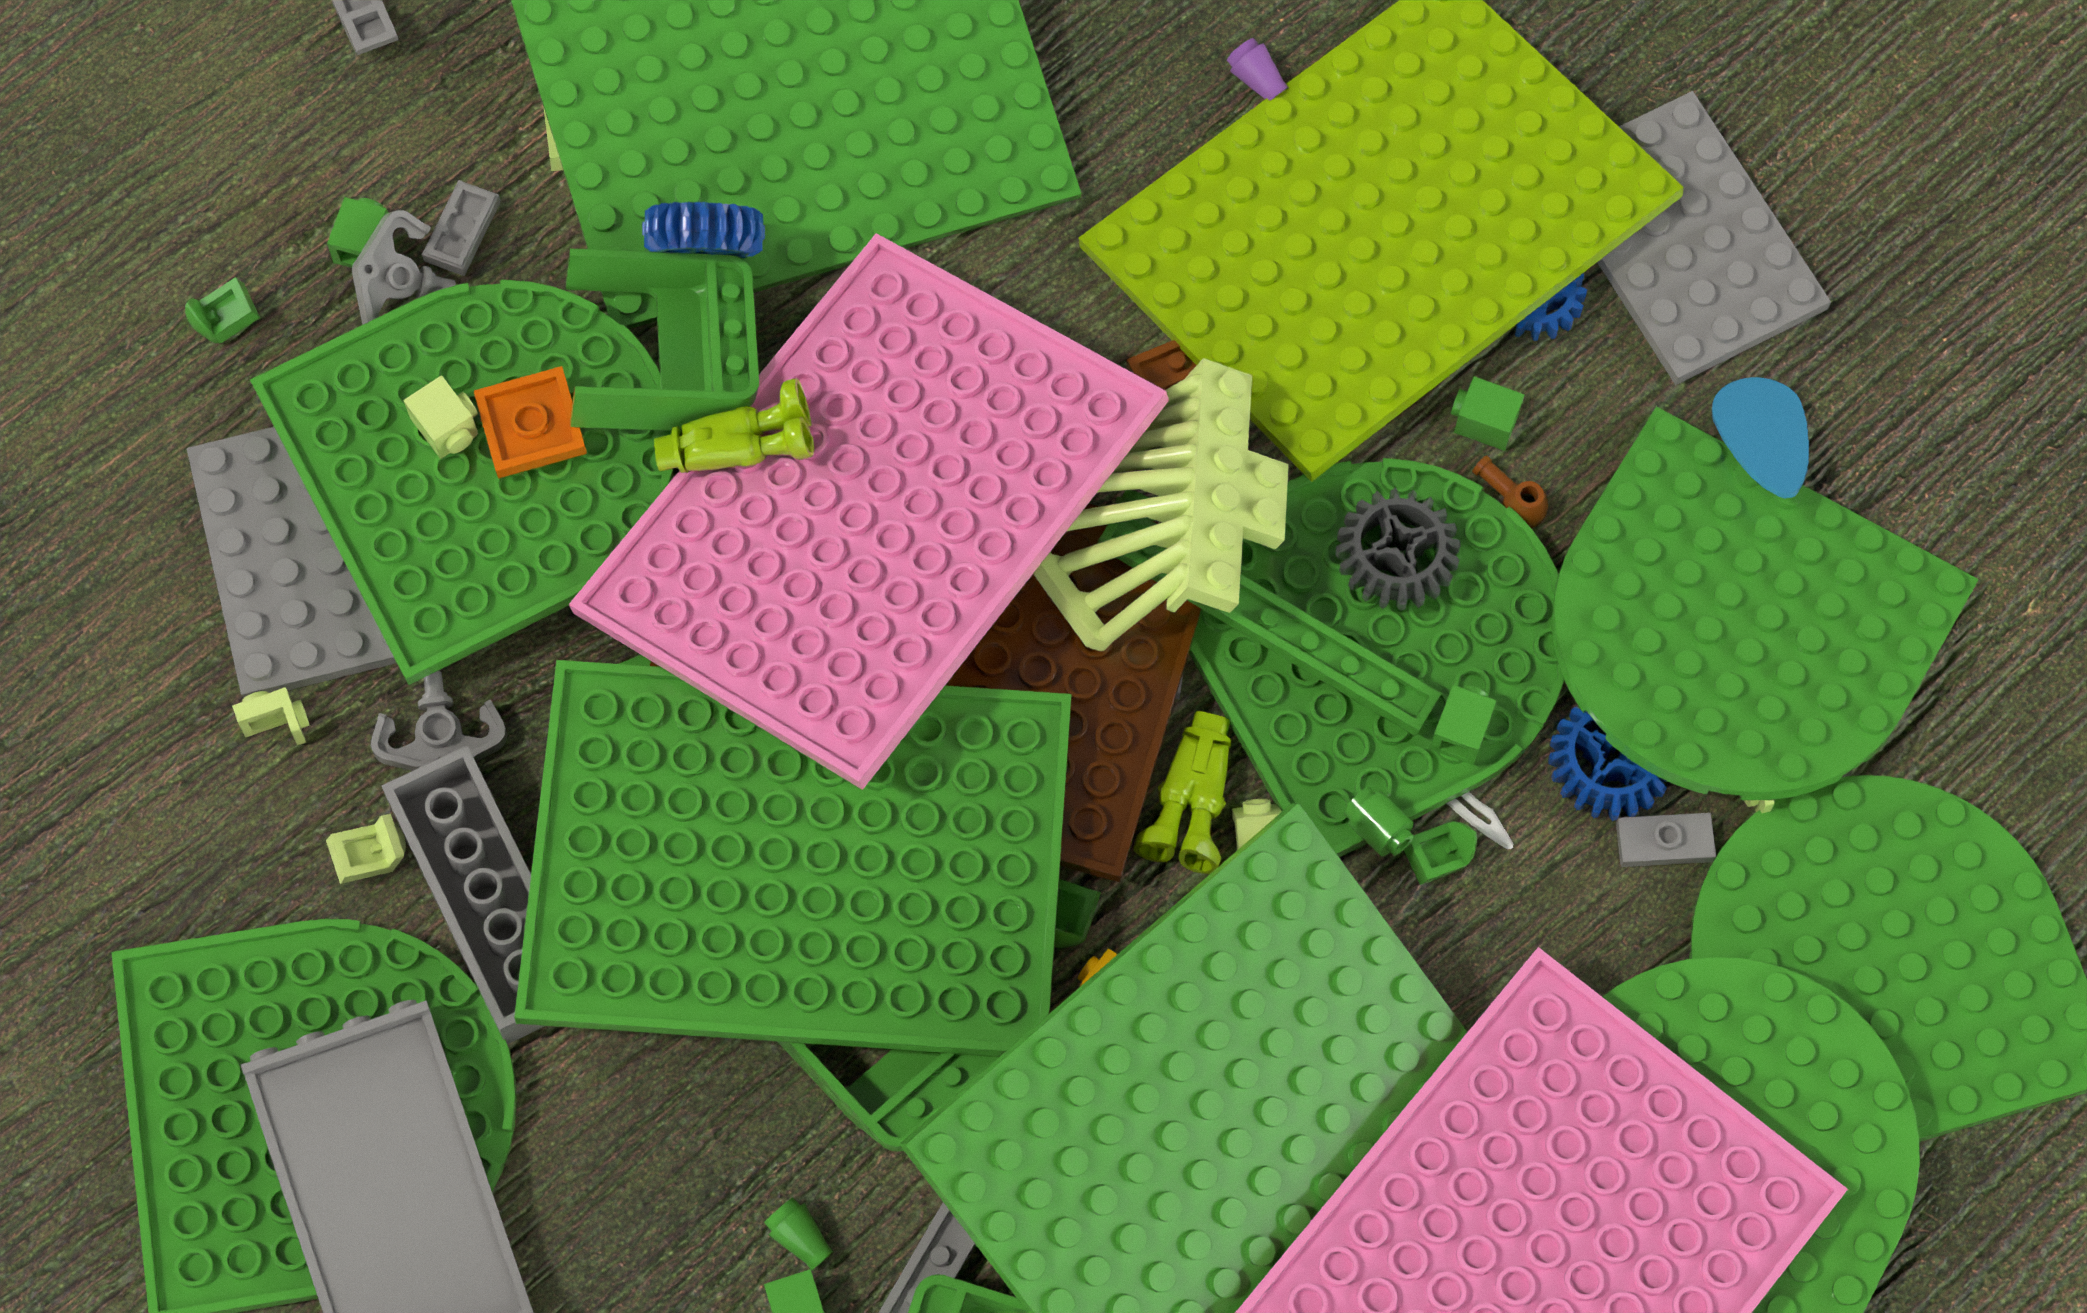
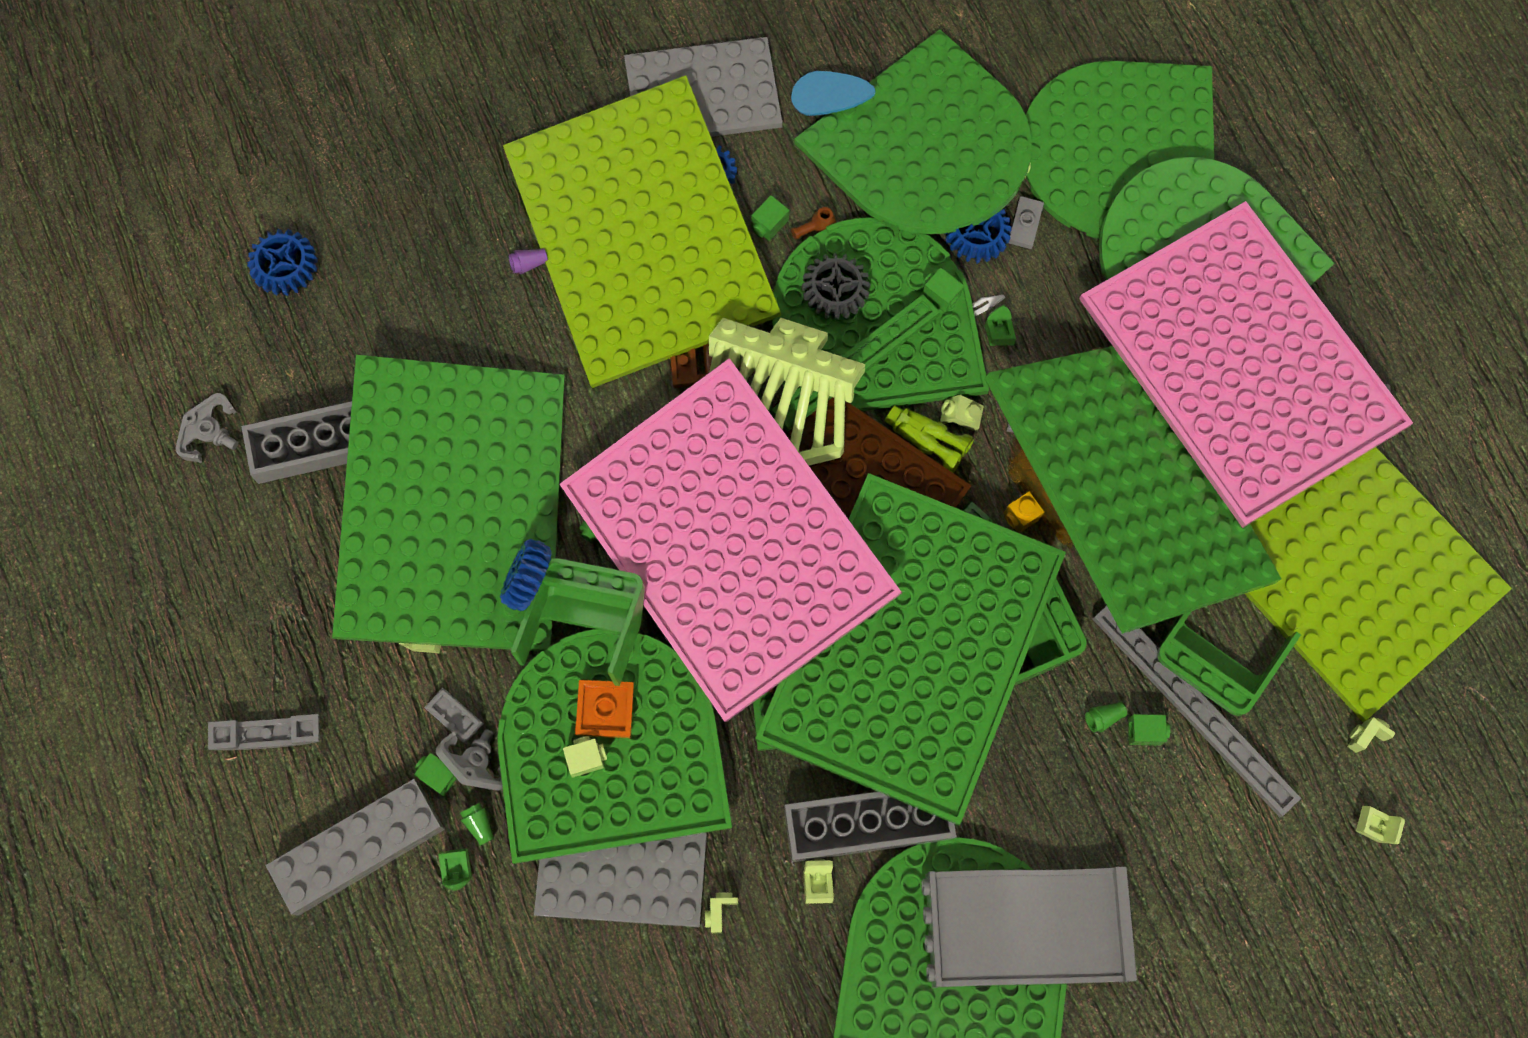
camera: 75 degrees left, 5 degrees up
light grey piece [371,671,508,771] -> none
lime piece [654,378,814,473] -> none
bright green brick [1344,787,1414,856] -> none
none -> light grey brick [265,779,445,916]
none -> bright green cone [460,802,494,845]

